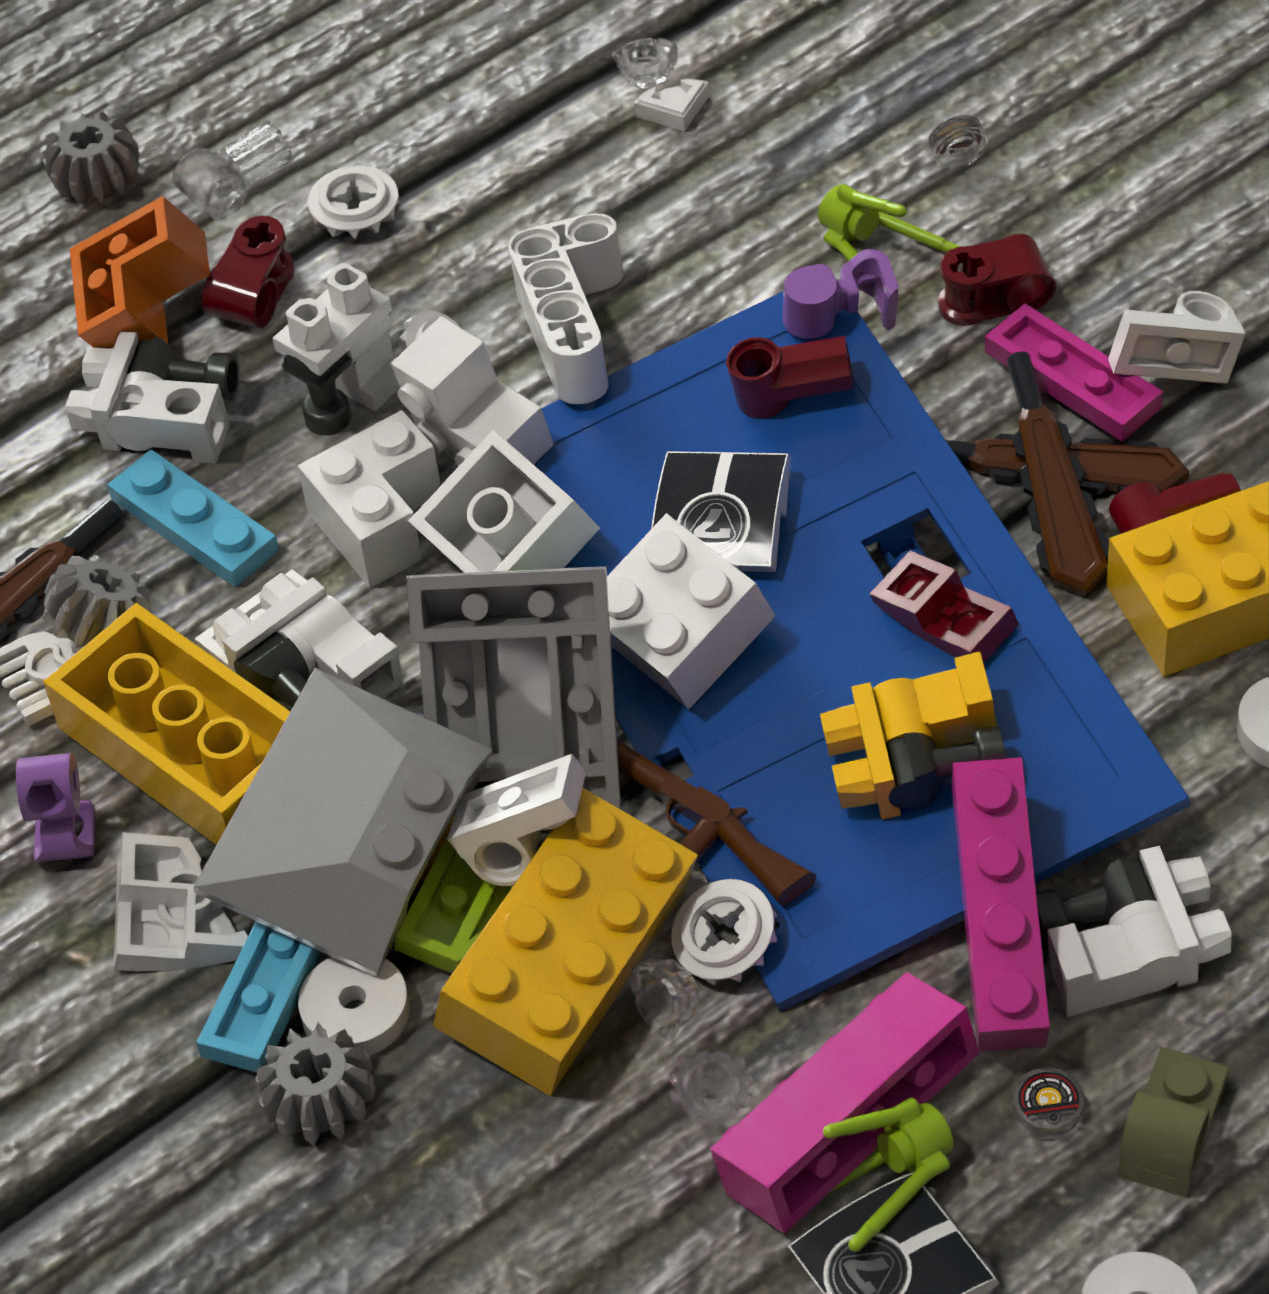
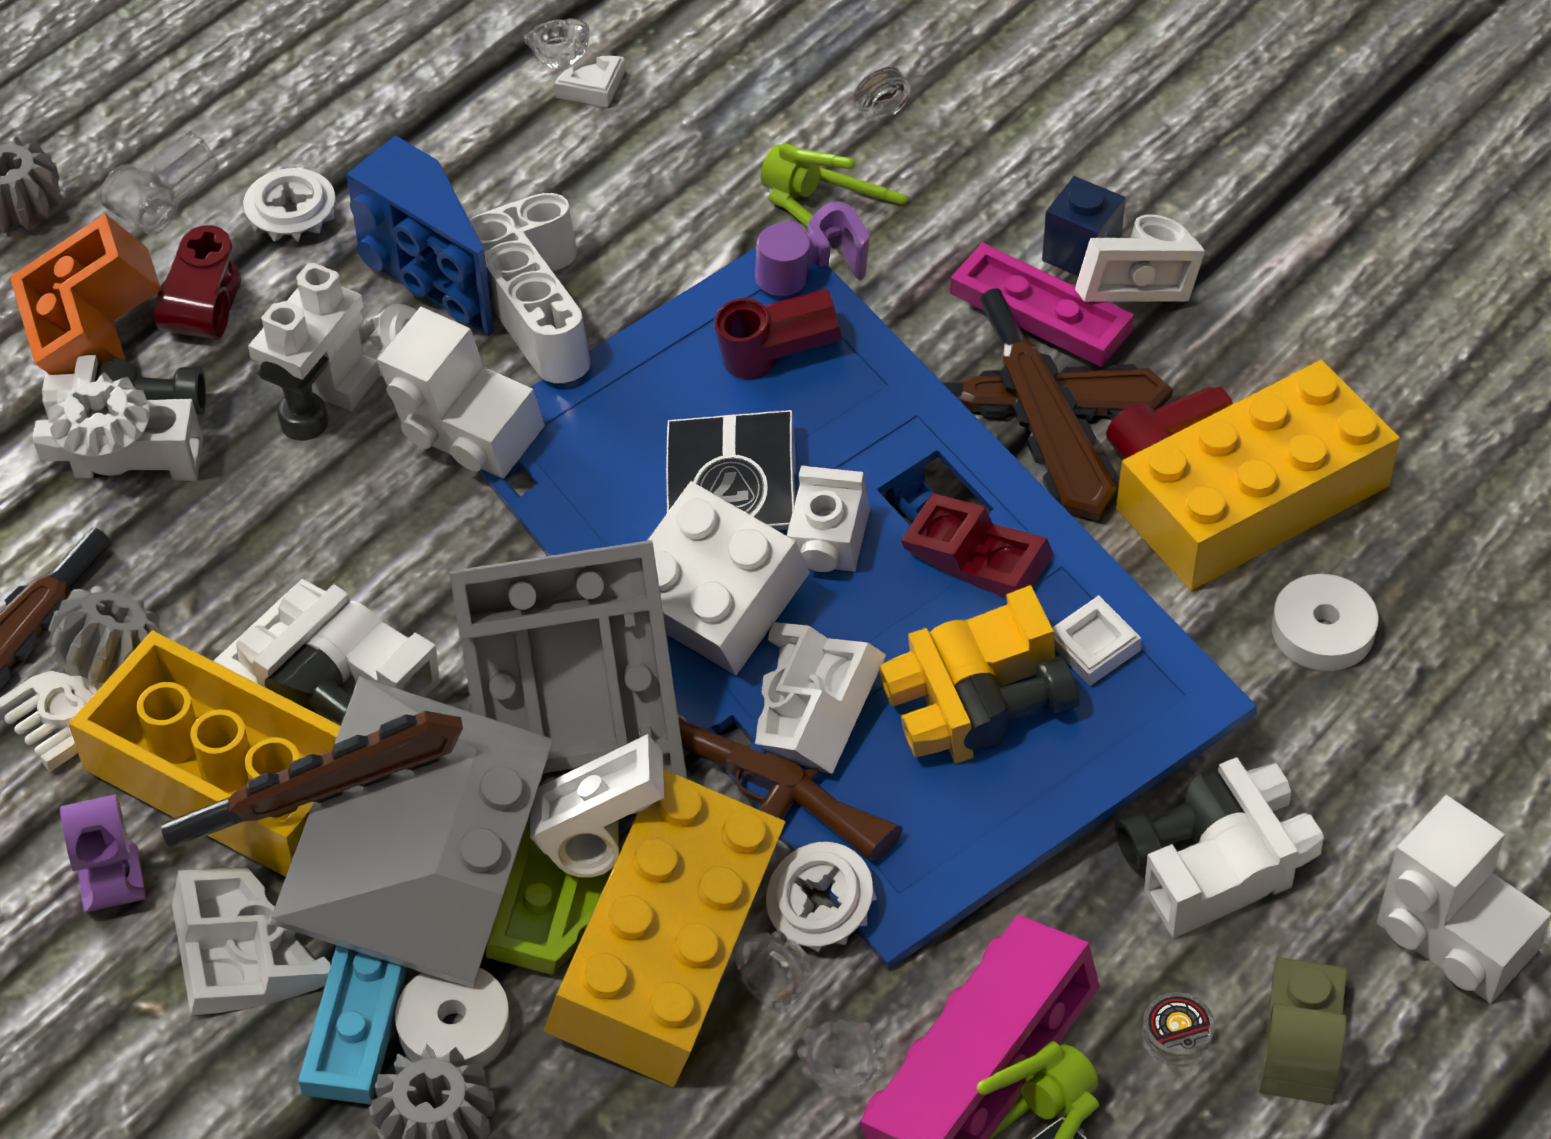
camera: 15 degrees left, 0 degrees up
medium azure plate [107,449,279,588] -> none
white brick [297,410,441,588] -> none
white brick [408,430,600,573] -> none
dark red piece [938,234,1057,326] -> none
dark pink brick [952,757,1050,1052] -> none
none -> white gear [47,372,150,457]
none -> reddish brown sword [161,711,463,849]
none -> blue slope [346,135,494,336]
none -> white slope [755,622,886,774]
none -> white brick [787,466,870,572]
none -> dark blue brick [1042,176,1126,276]
none -> white tile [1052,595,1142,686]

